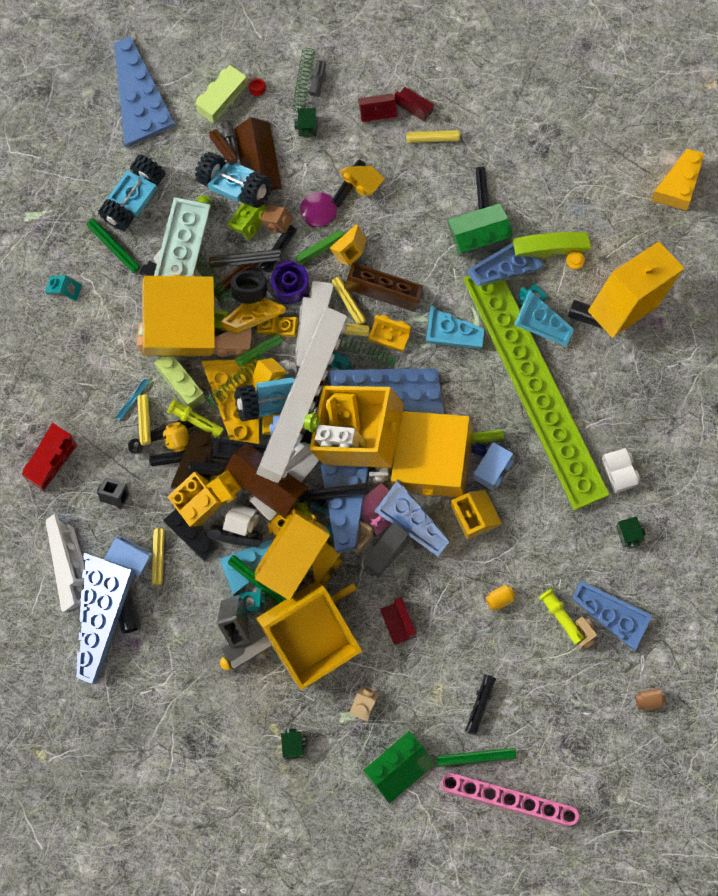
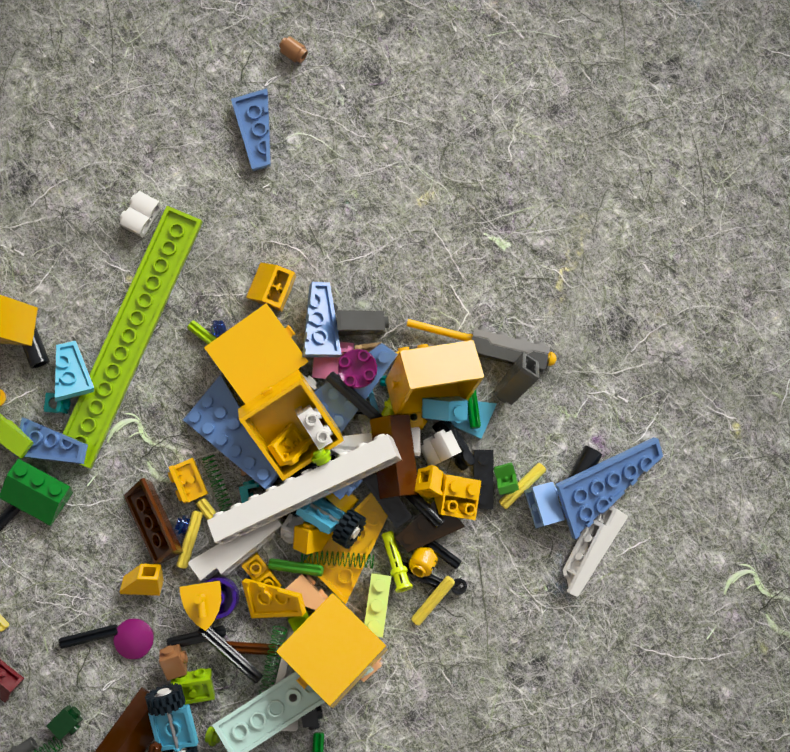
camera: 140 degrees left, 10 degrees up
red wedge [22,422,77,492] -> none
black brick [97,478,129,510] -> none
medium azure piece [116,379,150,421] -> none
black tyre [231,270,267,304] -> none
teal bracket [239,588,266,612] -> none
yellow container [256,580,362,690] -> none
dark green brick [281,729,307,760] -> none
bright green axle [296,230,345,265] -> none
yellow slope [339,166,385,197] -> none
tan bracket [349,687,379,722] -> none
green slope [363,731,435,804] -> none
dark red panel [380,597,416,645] -> none
medium azure wing [426,305,484,349] -> none
green axle [437,748,516,767] -> none
bright pink beam [441,773,579,827] -> none
black pin [465,674,496,735] -> none
light blue brick [473,442,514,491] -> none
yellow brick [485,585,516,611] -> none
neon yellow pin [538,588,585,645] -> none
tan bracket [575,616,597,650] -> none
dark green brick [616,516,645,549] -> none
none -> clear blue plate [175,515,190,535]
none -> yellow shield [179,580,221,631]
none -> magenta dish [338,349,377,389]
none -> medium azure slope [422,396,468,421]
none -> bright green bracket [494,462,519,495]

